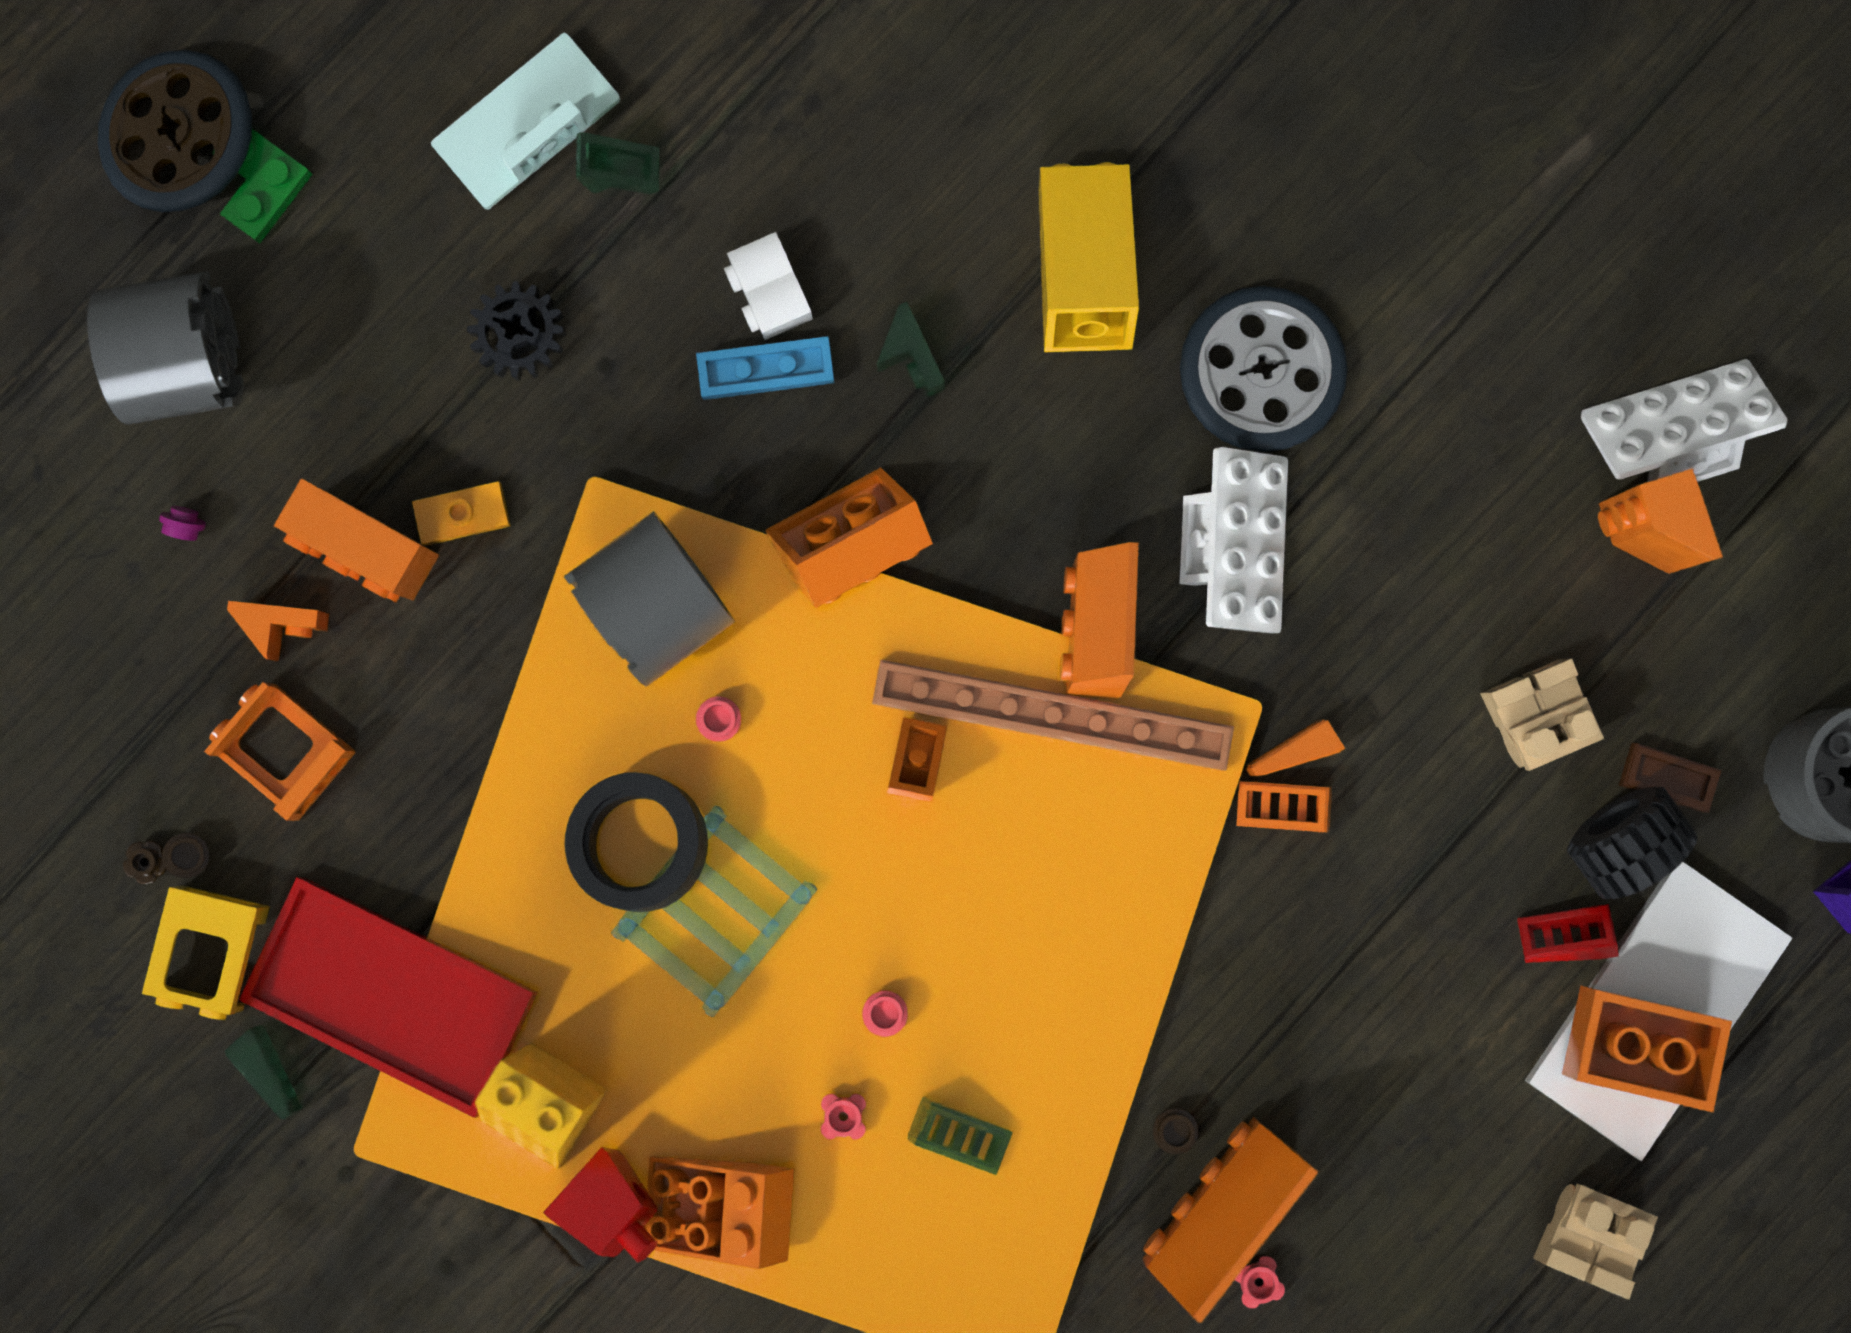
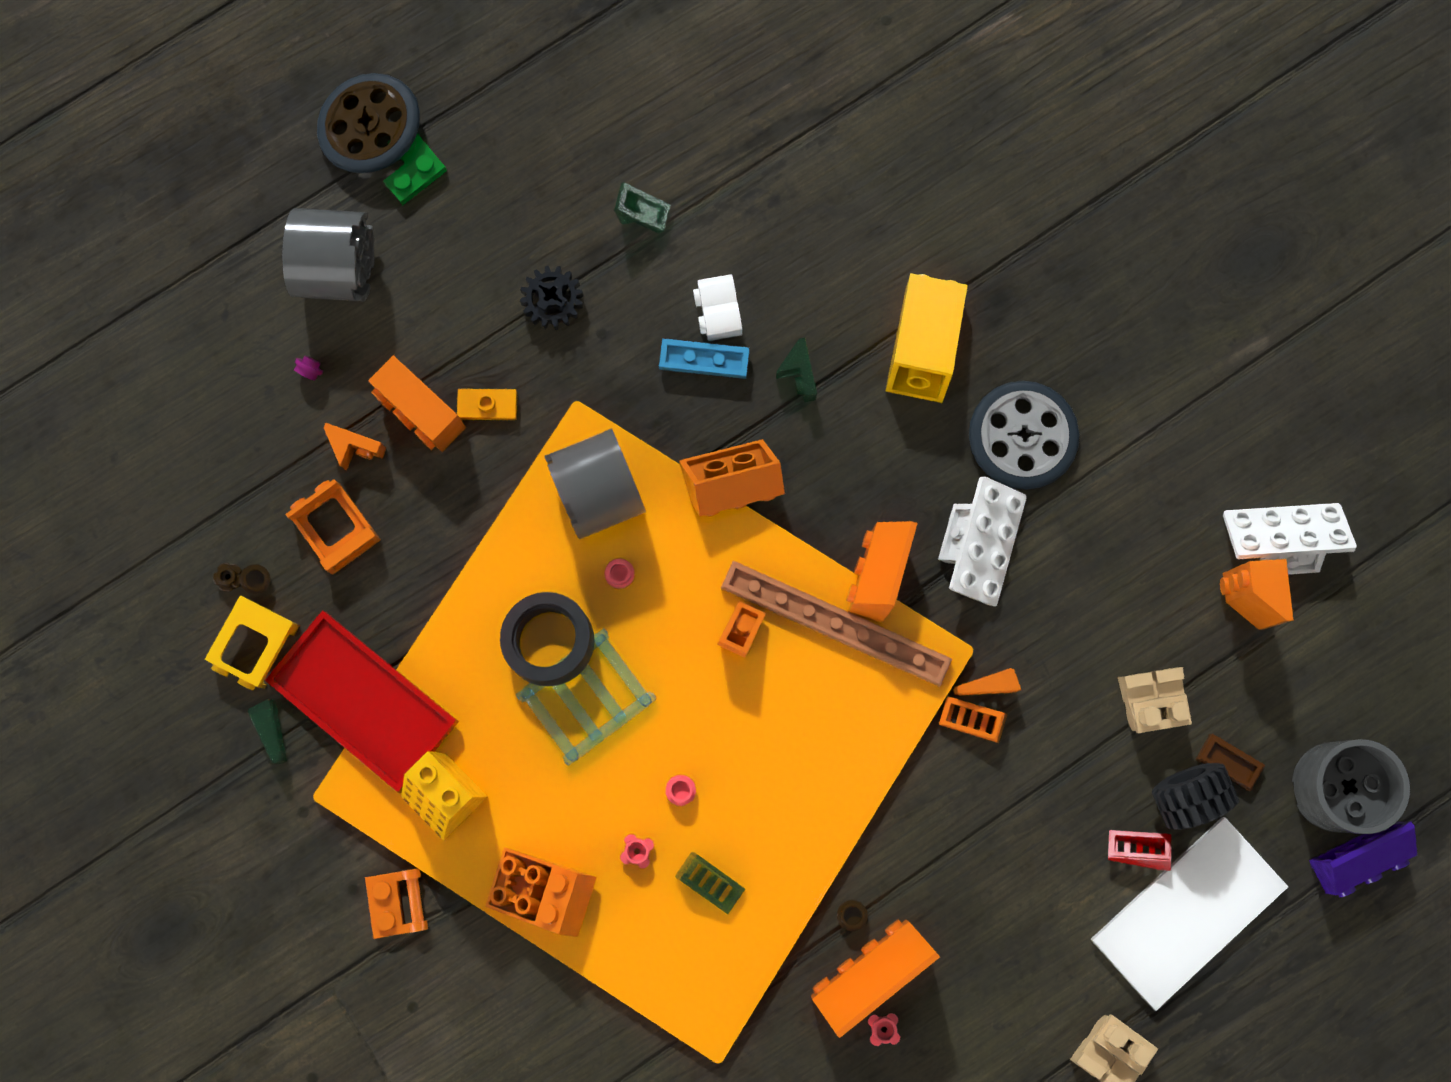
camera: 10 degrees right, 5 degrees down
light aqua bracket [431,33,620,210] -> none
red torso [543,1147,658,1262] -> none
orange brick [1562,985,1732,1112] -> none
none -> orange plate [365,868,428,939]

